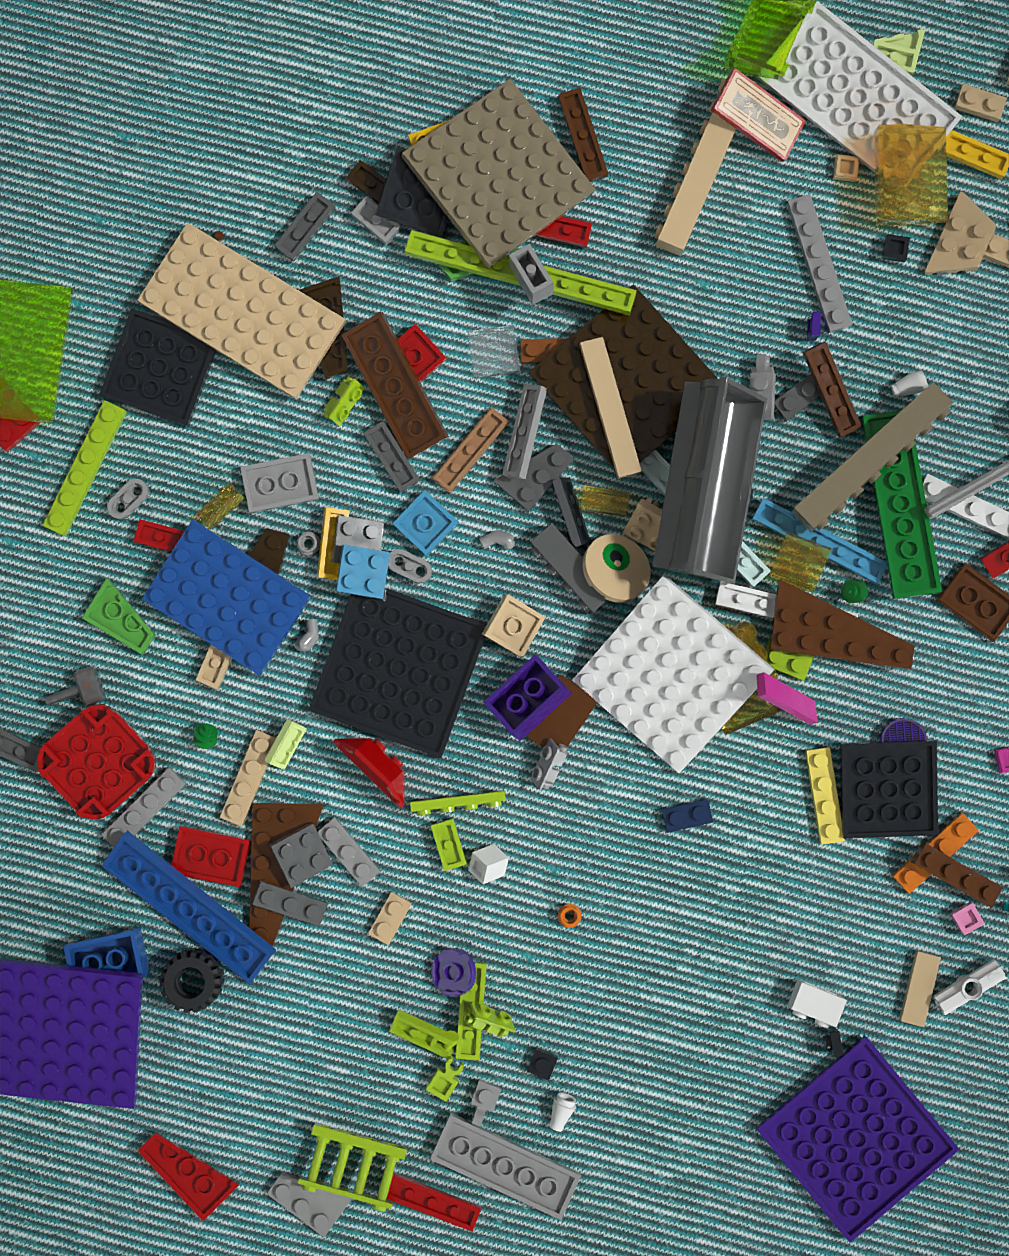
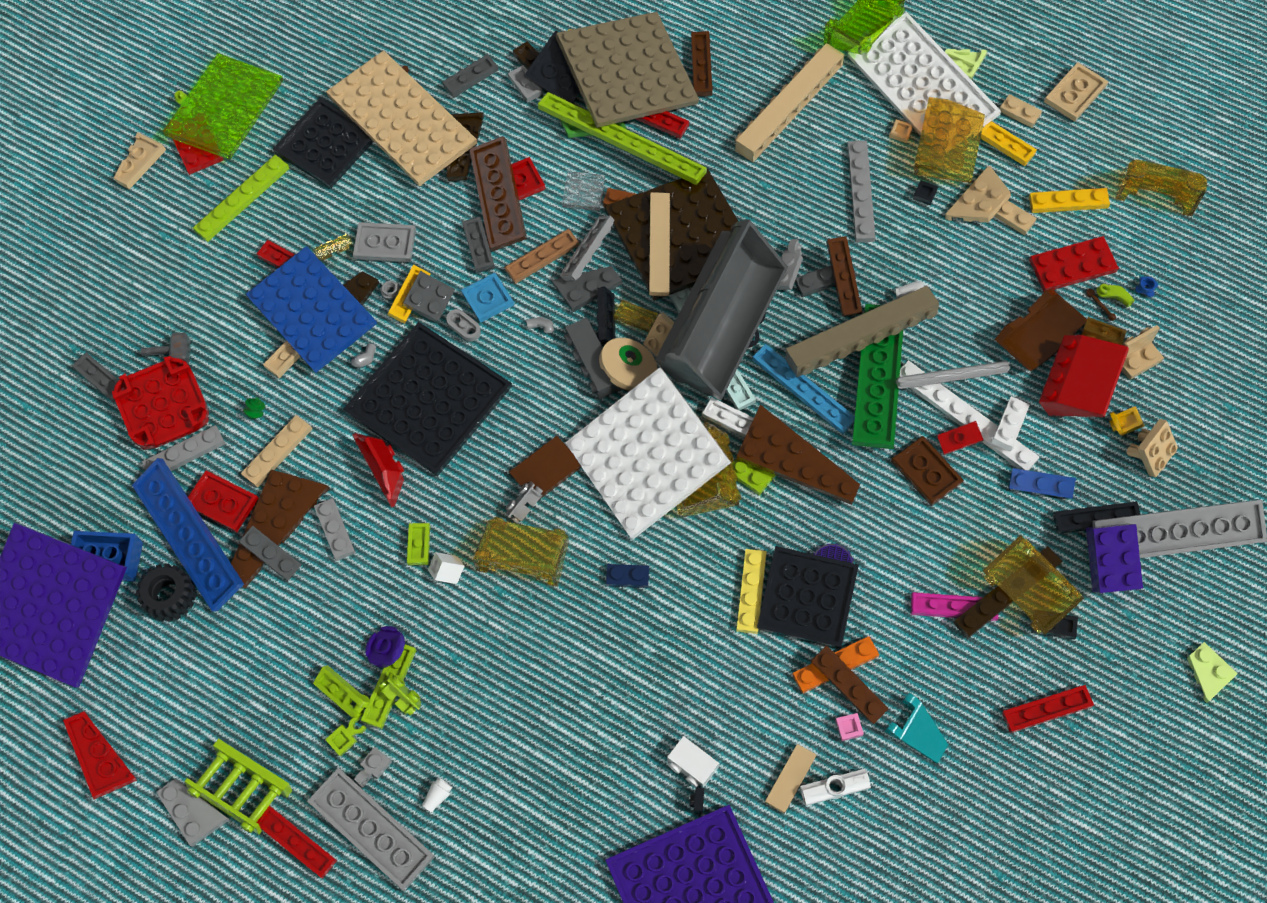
camera: 20 degrees right, 20 degrees down
bright green wing [82,578,156,655] -> none
light grey plate [107,479,149,520] -> none
yellowish green plate [264,719,307,770] -> none
dark grey plate [269,822,333,888] -> none
lime hinge [323,376,365,427] -> none
dark azure plate [335,544,390,599] -> none
tan plate [368,891,412,946] -> none
lime plate [410,790,506,816] -> none
tan plate [482,593,546,658] -> none
dark purple brick [483,654,572,741] -> none
light grey brick [509,244,553,305] -> none
black plate [527,1048,558,1081] -> none
orange plate [558,904,582,928] -> none
tile [711,68,806,162] -> none
dark pink tile [756,672,818,725] -> none
clear yellow plate [769,532,831,593] -> none
dark purple tile [807,312,821,341] -> none
green wheel [841,579,868,603] -> none
none -> clear yellow windscreen [473,517,569,587]

